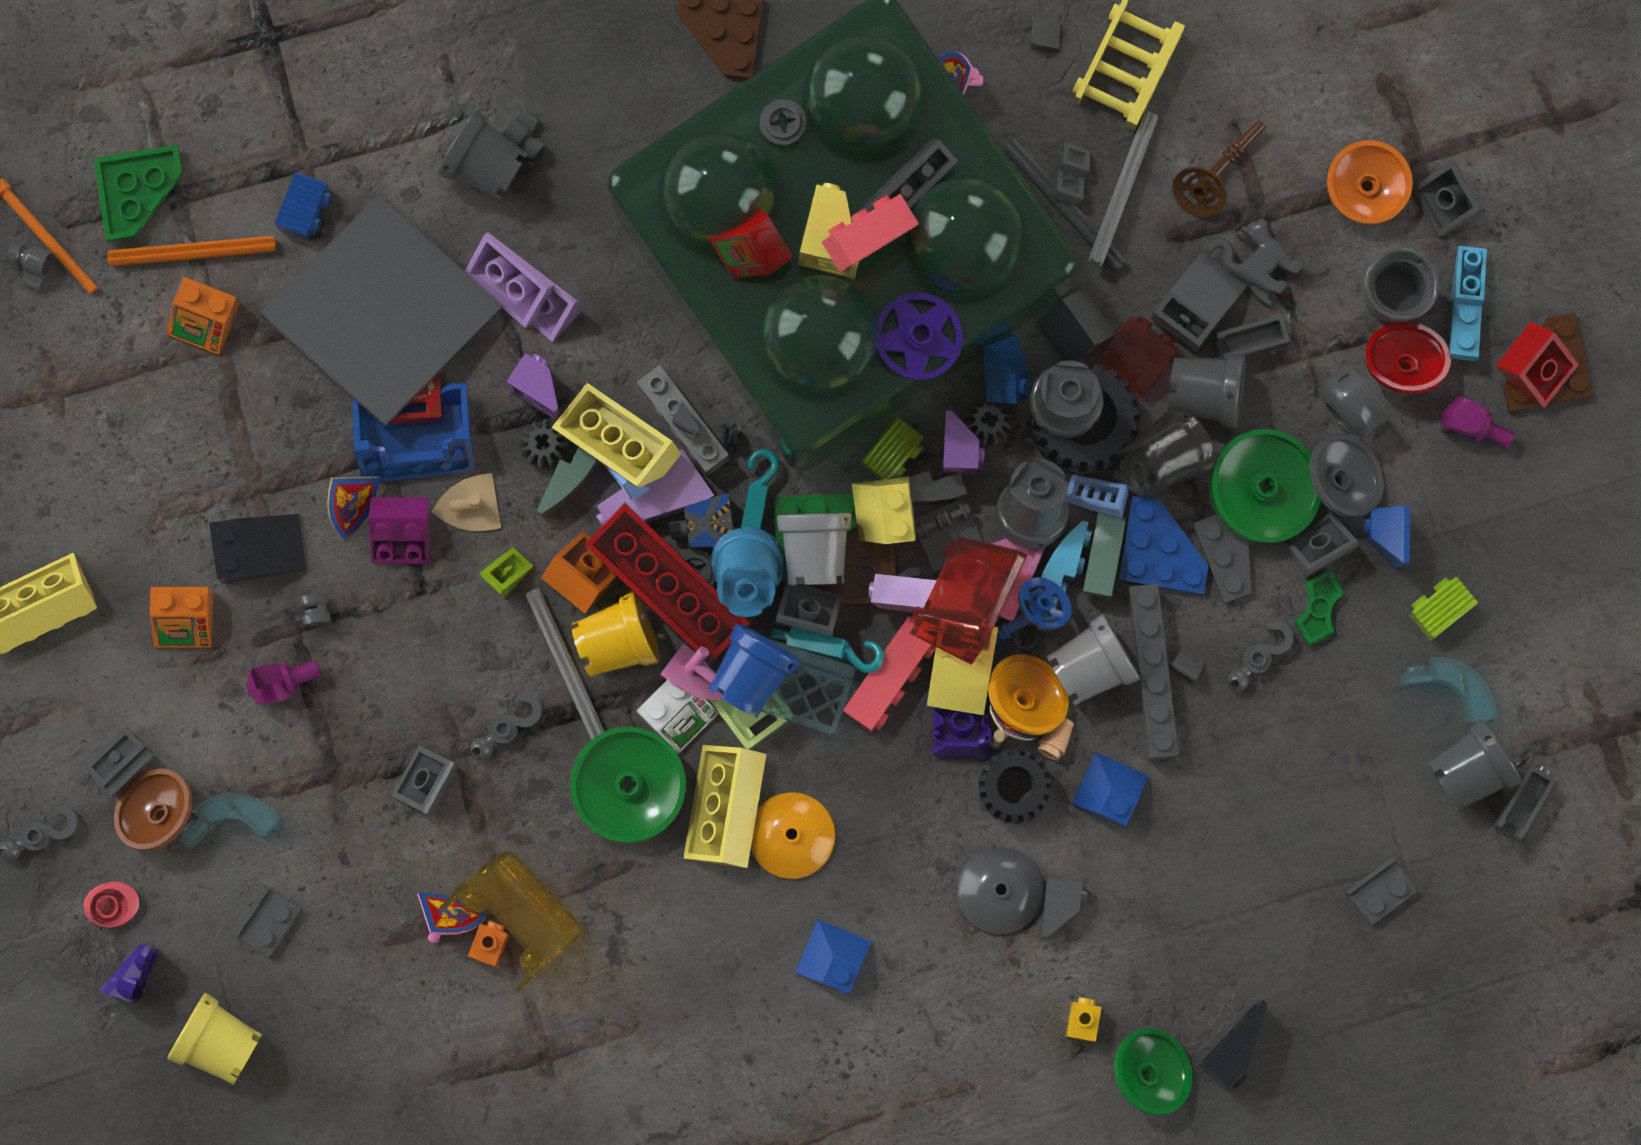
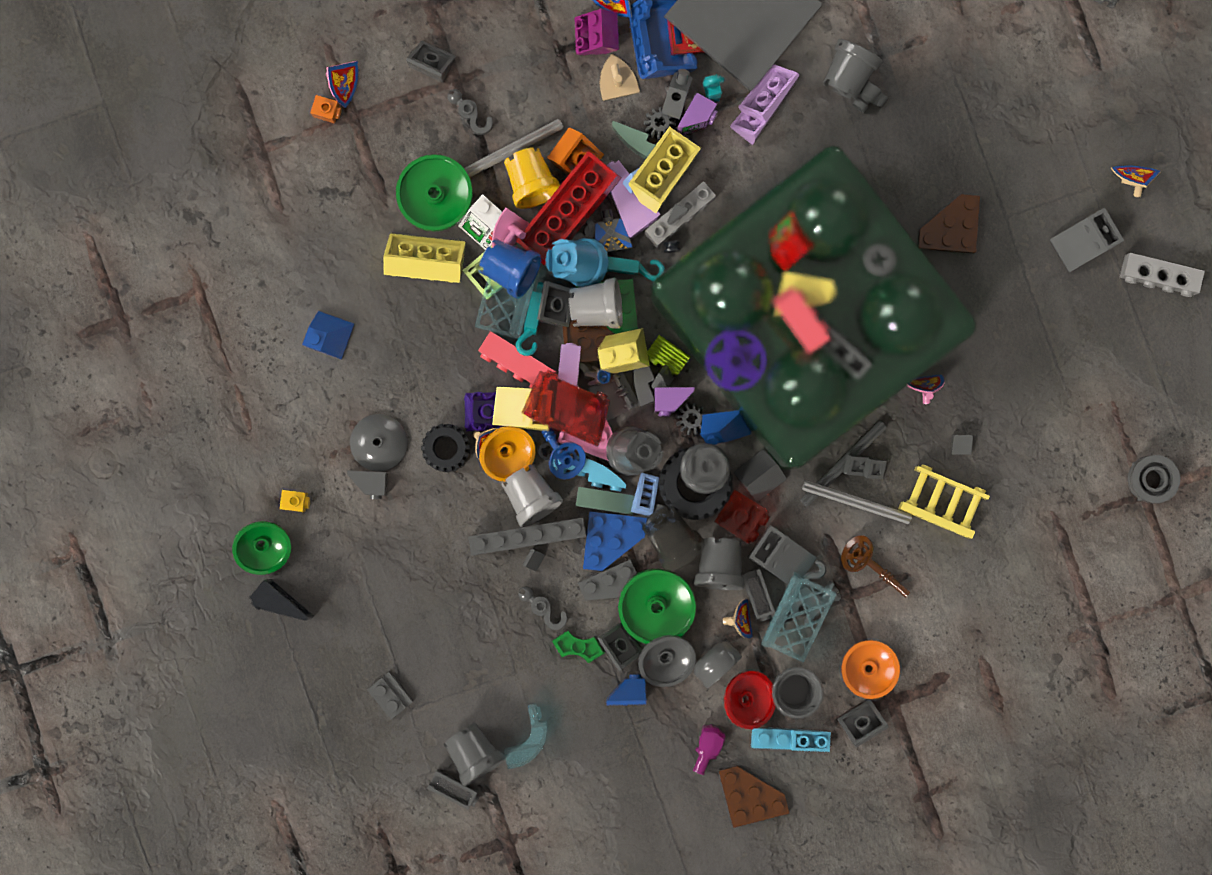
camera: 90 degrees right, 5 degrees up
clear yellow windscreen [439,851,583,993] -> none
lime slope [479,547,534,599] -> none
light orange dish [751,792,835,879] -> none
light nougat cone [1038,718,1074,761] -> none
blue slope [1072,752,1148,828] -> none
lime brick [1409,577,1478,641] -> none
red slope [1496,322,1579,408] -> none
none -> piece [585,366,611,386]
none -> dark grey slope [651,365,674,389]
none -> dark grey torso [661,69,693,119]
none -> teal piece [703,74,725,102]
none -> shield [723,599,753,638]
none -> clear light blue fence [761,572,836,663]

